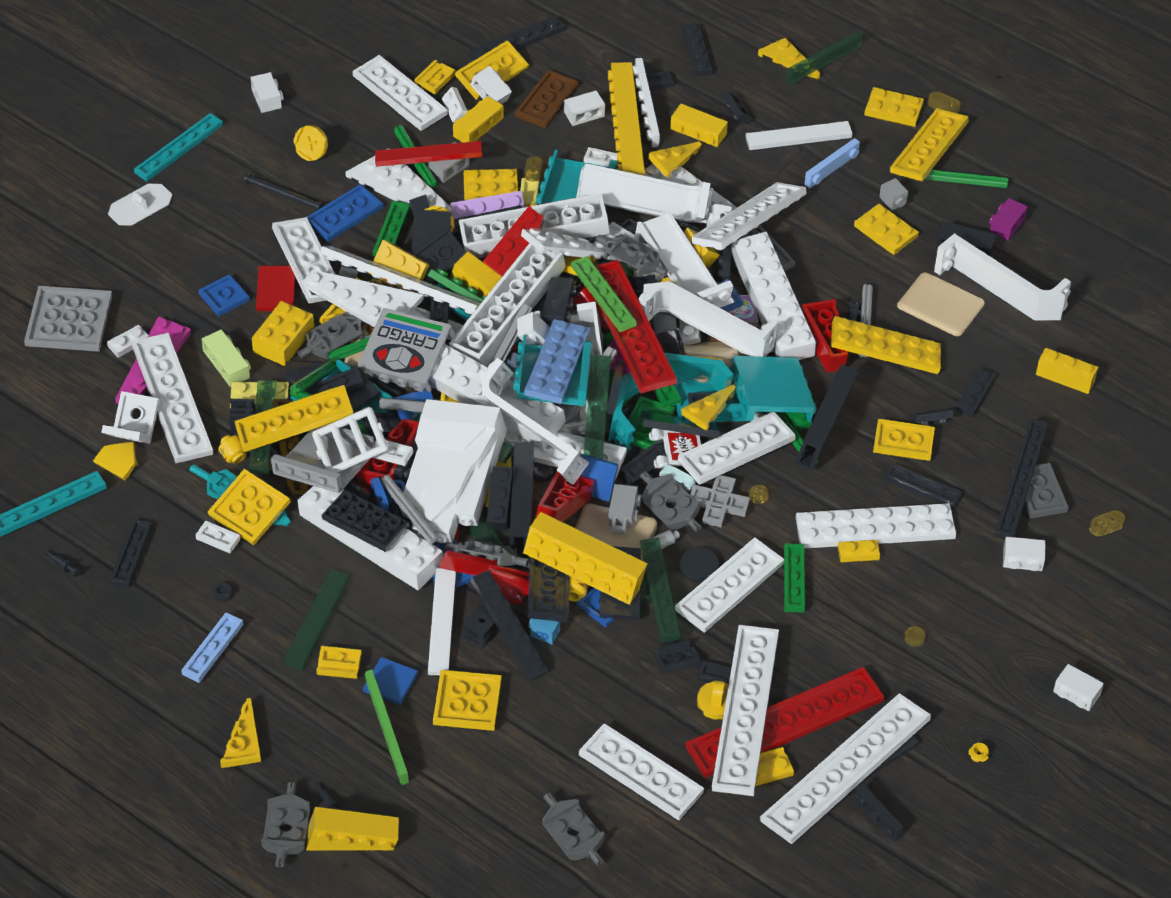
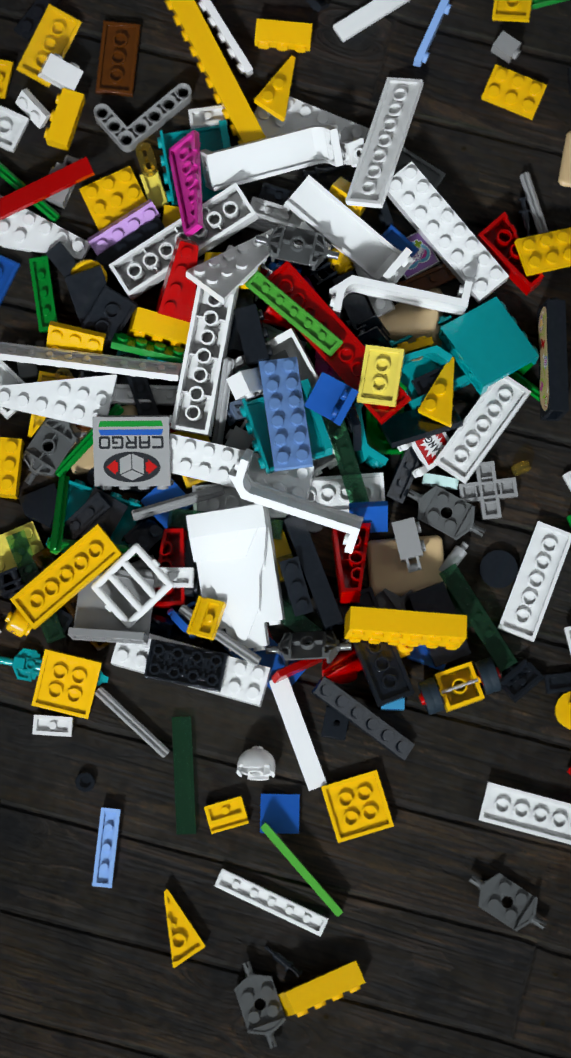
camera: 20 degrees left, 30 degrees up
white brick [564,91,605,126] -> none
none -> light grey beam [94,83,192,152]
none -> light grey axle [95,687,170,758]
none -> dark pink wing [168,130,203,237]
none -> yellow plate [186,596,227,640]
none -> white tile [214,868,329,937]
none -> white cylinder [237,746,276,781]
none -> blue bracket [304,372,359,426]
none -> light yellow plate [357,345,405,407]
none -> brick [418,657,501,715]

